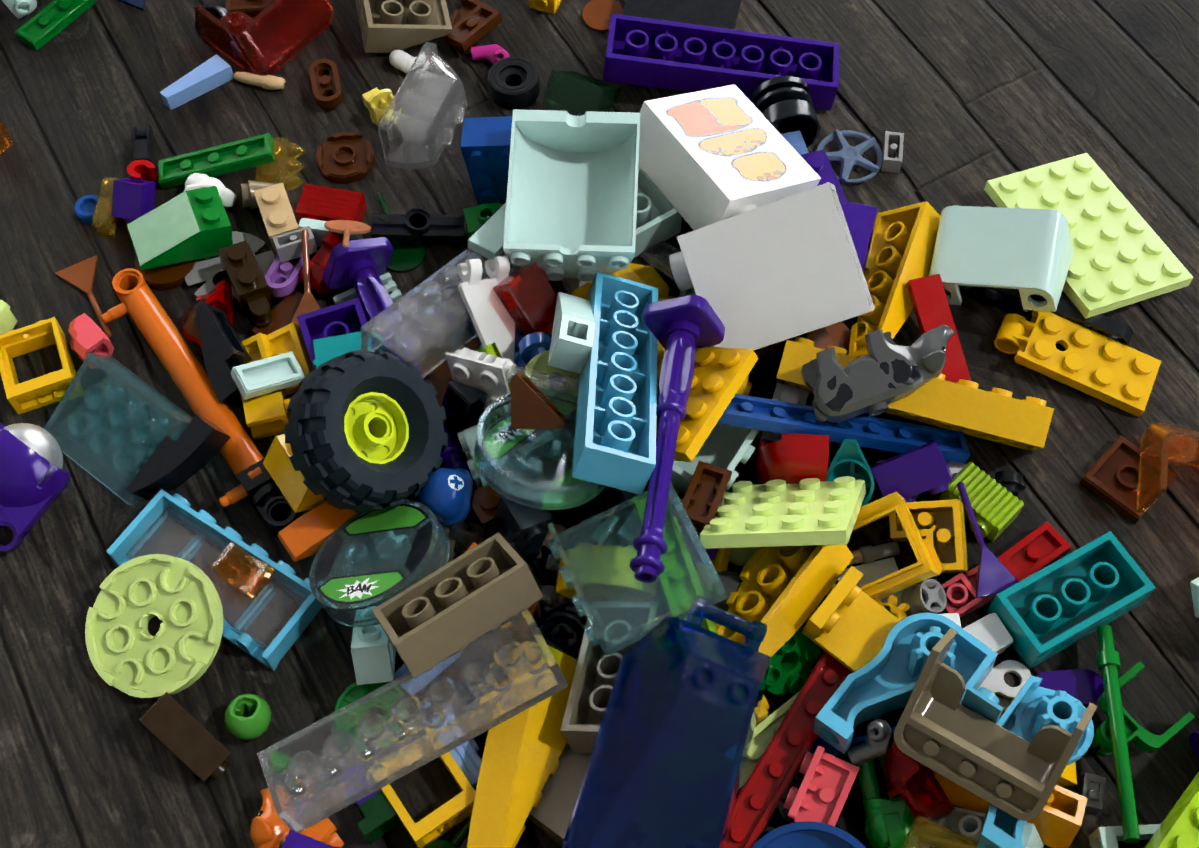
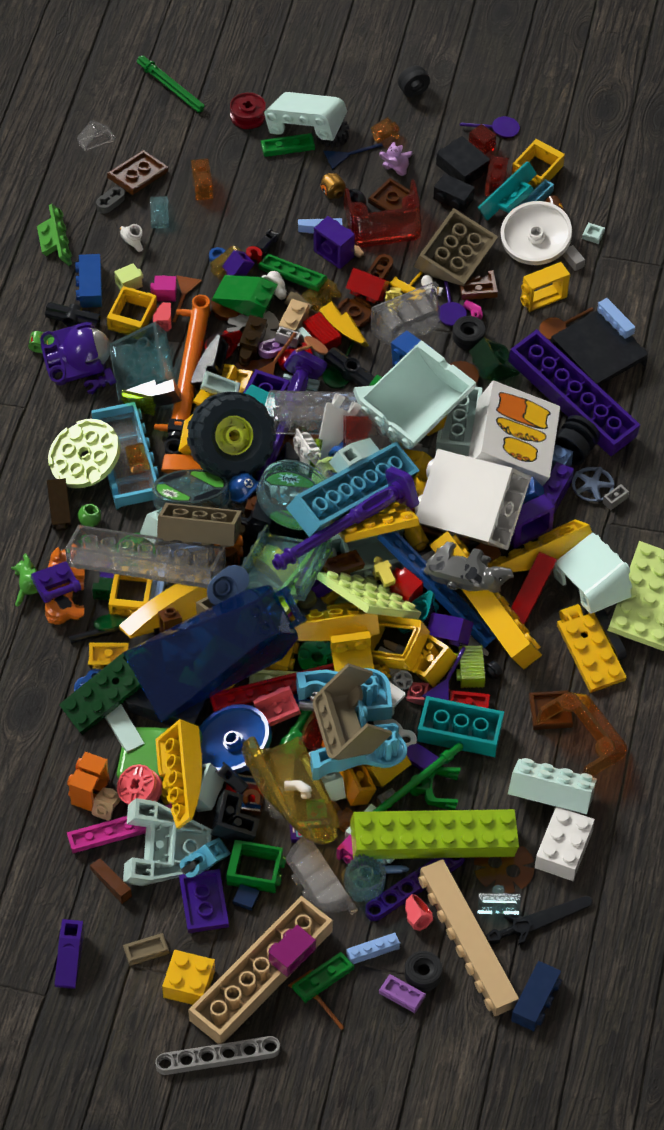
camera: 40 degrees right, 5 degrees down
reddish brown slope [511,371,570,429] -> none
white slope [963,612,1013,655] -> none
none -> dark purple piece [84,367,117,394]
none -> clear neon green piece [121,389,156,416]
none -> dark pink brick [151,275,177,302]
none -> reddish brown window [158,607,186,641]
none -> medium blue piece [207,565,249,607]
none -> dark purple brick [314,216,355,269]
none -> pearl gold head [320,173,346,199]
none -> yellow slope [320,301,369,347]
none -> red brick [346,268,390,304]
none -> light yellow piece [372,556,395,588]
none -> yellow piece [389,271,426,300]
none -> dark purple piece [438,281,467,326]

